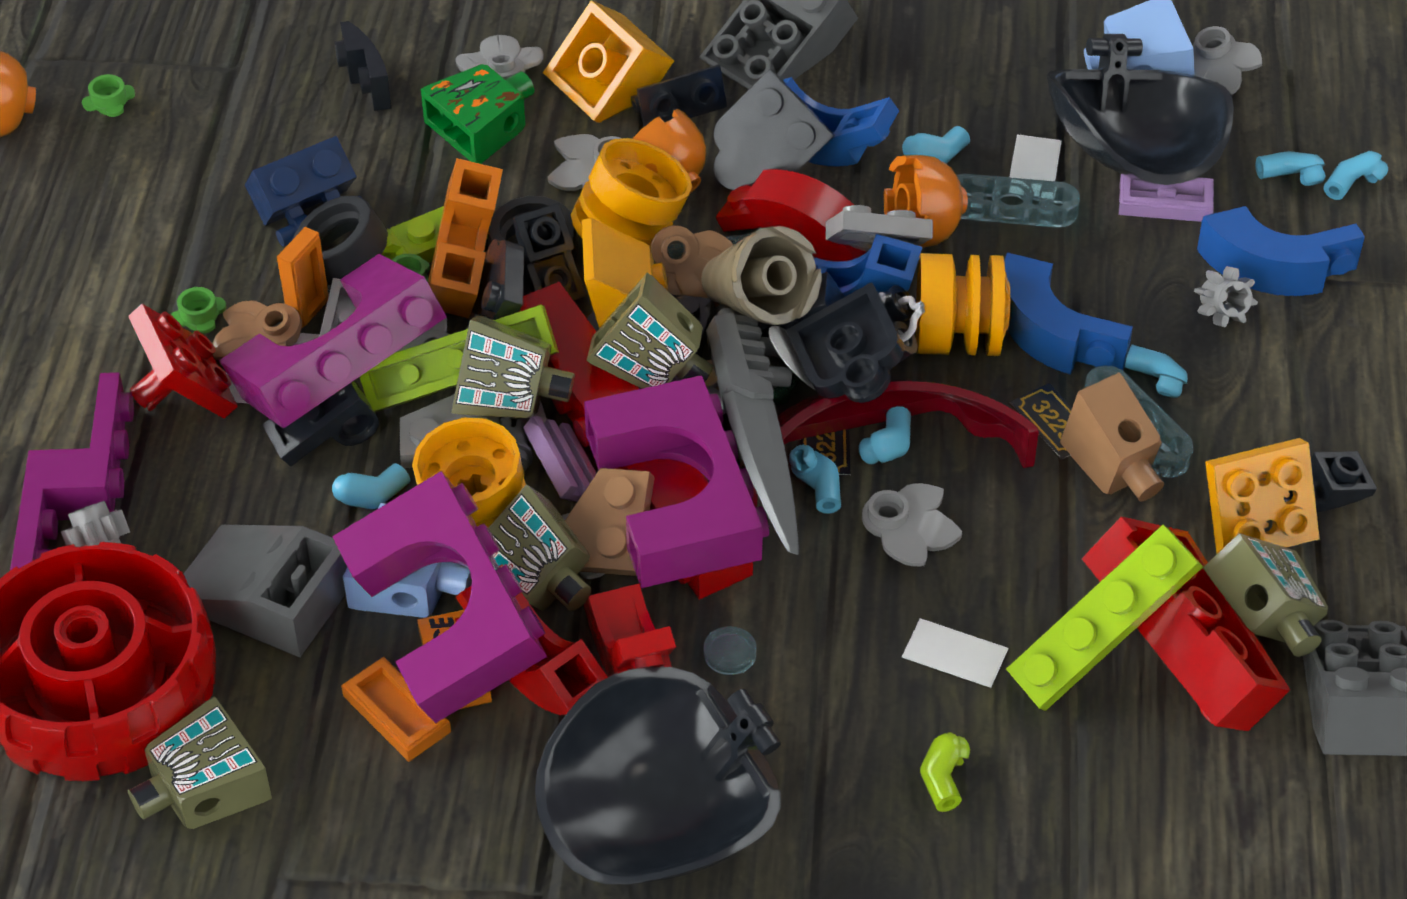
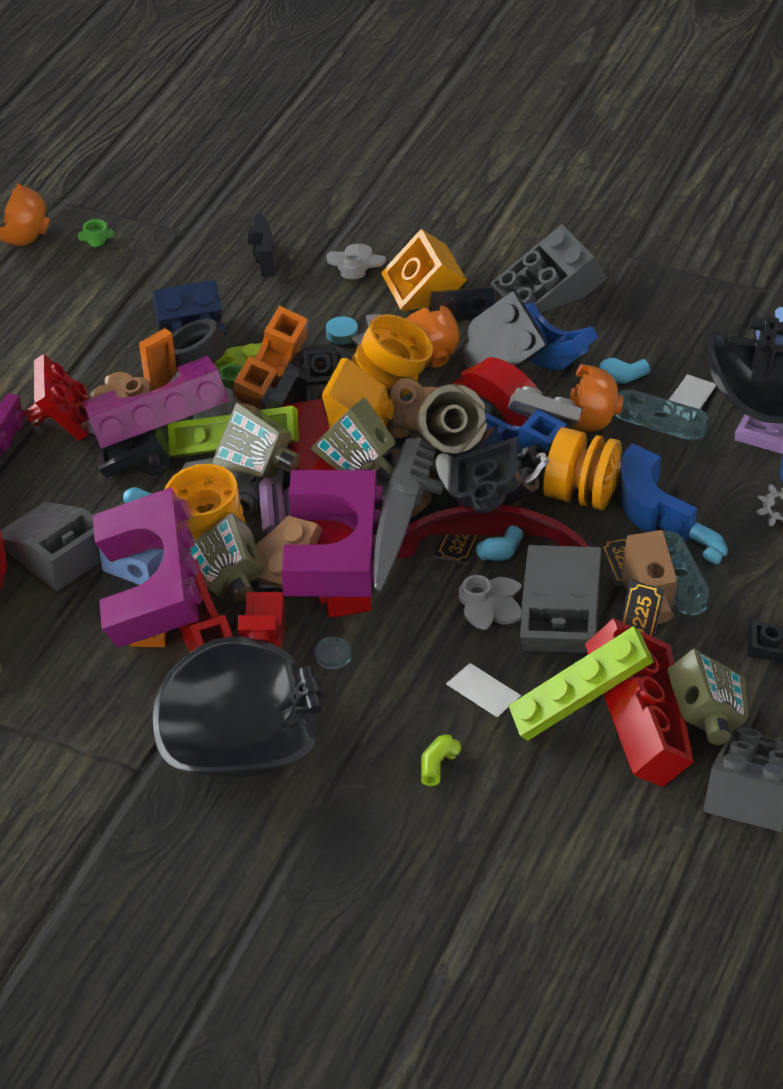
camera: 20 degrees right, 5 degrees down
bright green plate [171,287,226,334] -> none
orange tile [341,656,451,762] -> none
green torso [421,64,535,164] -> none
medium azure arm [789,444,841,514] -> none
light orange plate [1205,438,1319,554] -> none
none -> medium azure tile [326,316,358,345]
none -> dark grey slope [520,545,601,653]
none -> black sticker [620,580,665,637]

